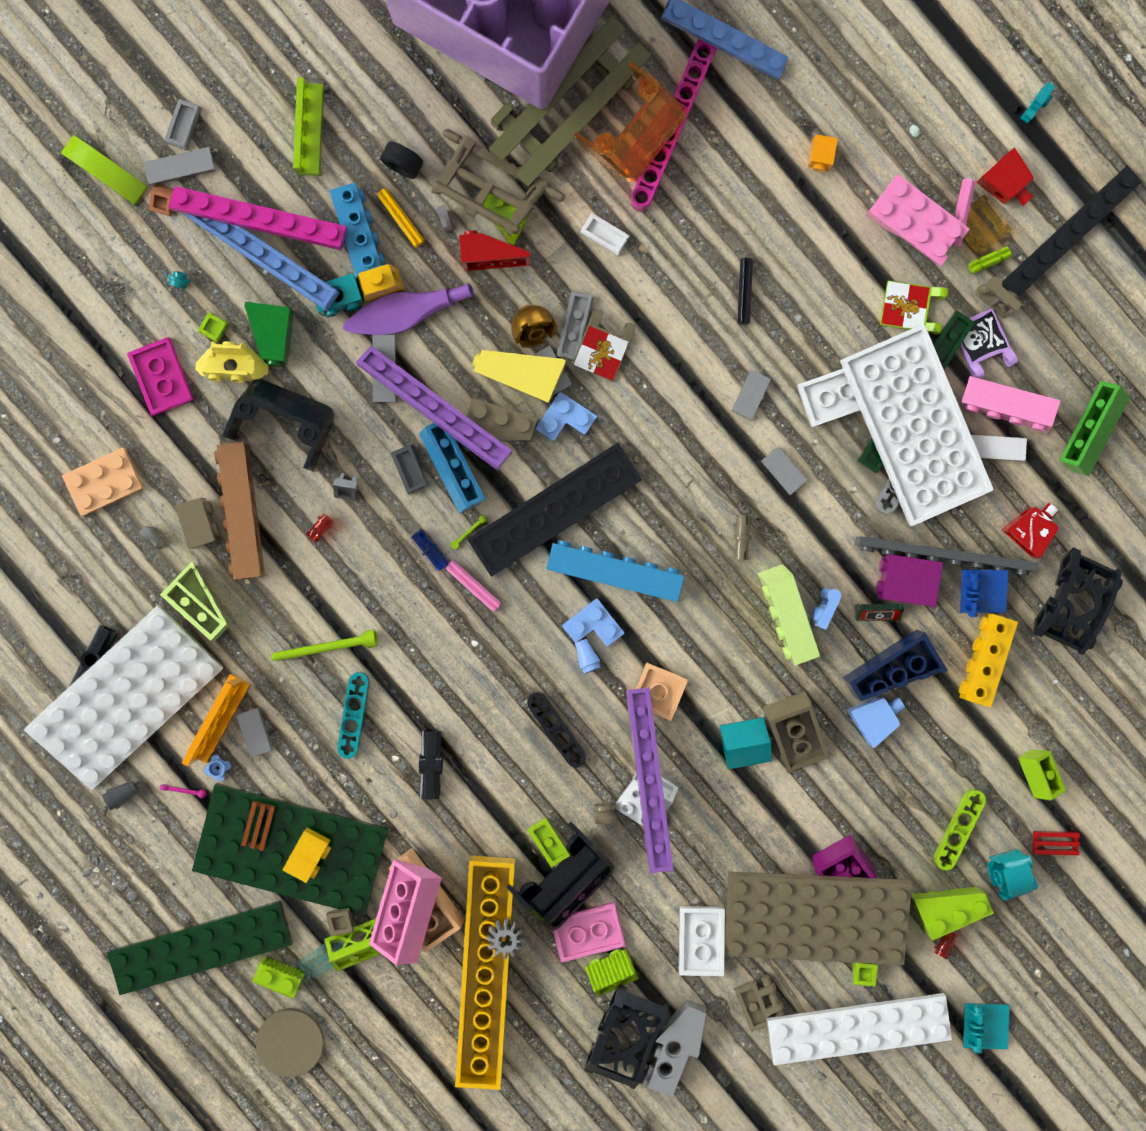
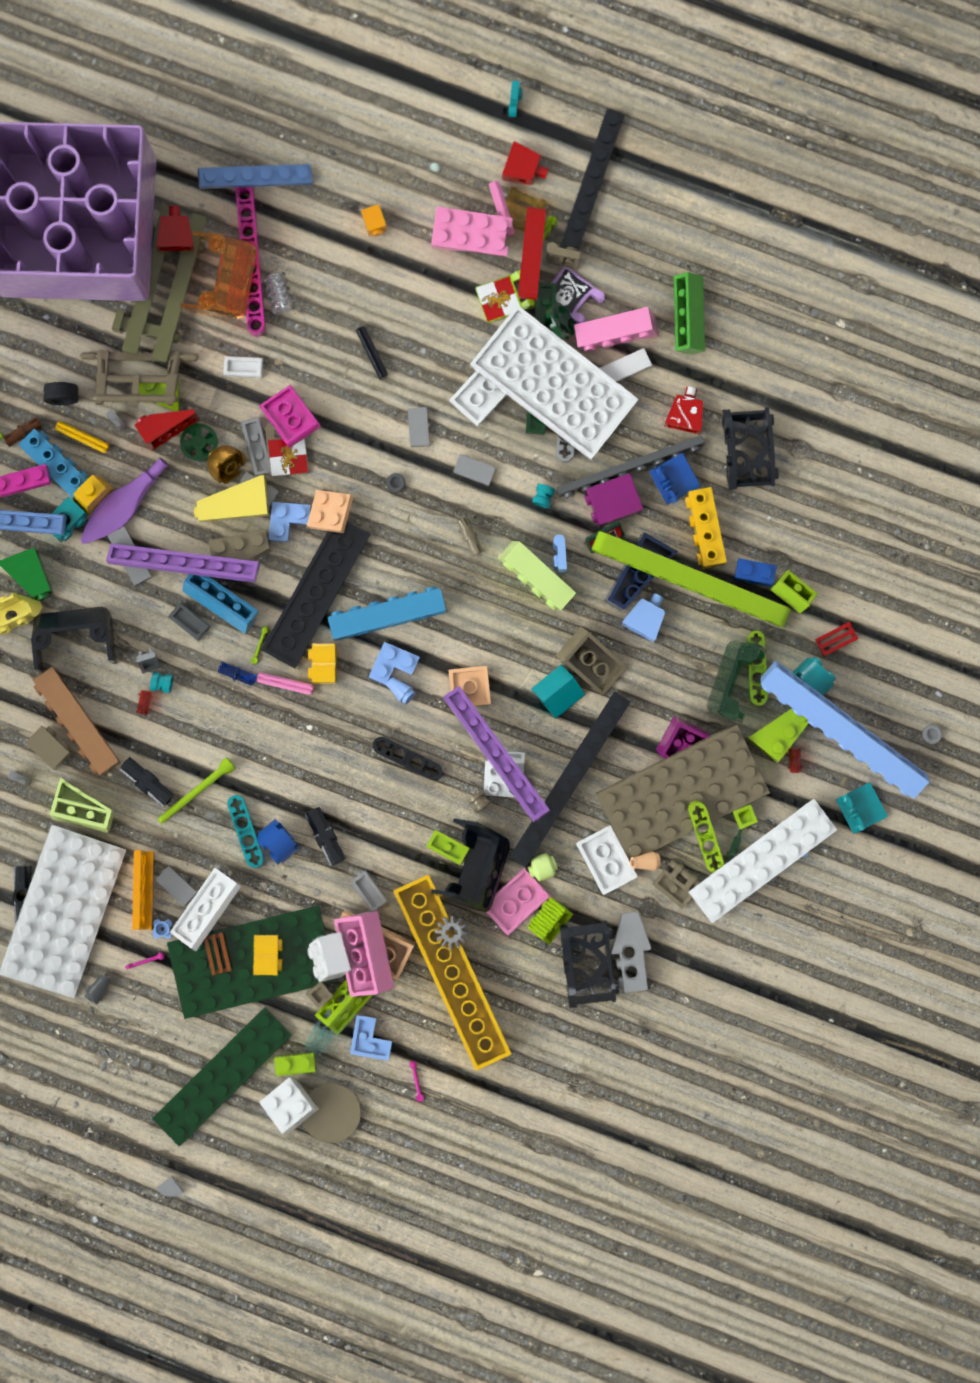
camera: 20 degrees left, 5 degrees down
none -> reddish brown pin [3,417,42,447]
none -> black piece [119,757,174,807]
none -> teal wheel [150,672,173,694]
none -> red torso [156,206,194,251]
none -> light grey tile [156,1176,184,1197]
none -> white plate [170,868,241,951]
none -> dark green piece [180,423,219,462]
none -> blue brick [257,818,301,864]
none -> dark pink tile [259,384,321,448]
none -> white brick [259,1077,319,1134]
none -> clear piece [263,272,295,315]
none -> light nougat plate [307,490,353,533]
none -> yellow brick [308,644,337,684]
none -> white brick [308,932,351,983]
none -> light grey tile [350,870,388,912]
none -> light blue plate [350,1015,392,1061]
none -> dark grey tile [386,473,406,493]
none -> dark pink hinge [409,1061,424,1102]
none -> black brick [509,692,630,867]
none -> red beam [518,207,546,300]
none -> yellowish green head [528,853,558,881]
none -> teal wheel [532,484,556,508]
none -> dark green piece [546,302,575,339]
none -> lime beam [592,531,791,628]
none -> light nougat cone [630,851,661,871]
none -> lime beam [688,800,724,873]
none -> clear green windscreen [707,640,767,723]
none -> clear green piece [726,828,744,862]
none -> blue brick [733,558,777,588]
none -> light blue brick [761,660,929,799]
none -> light grey tile [922,725,942,744]

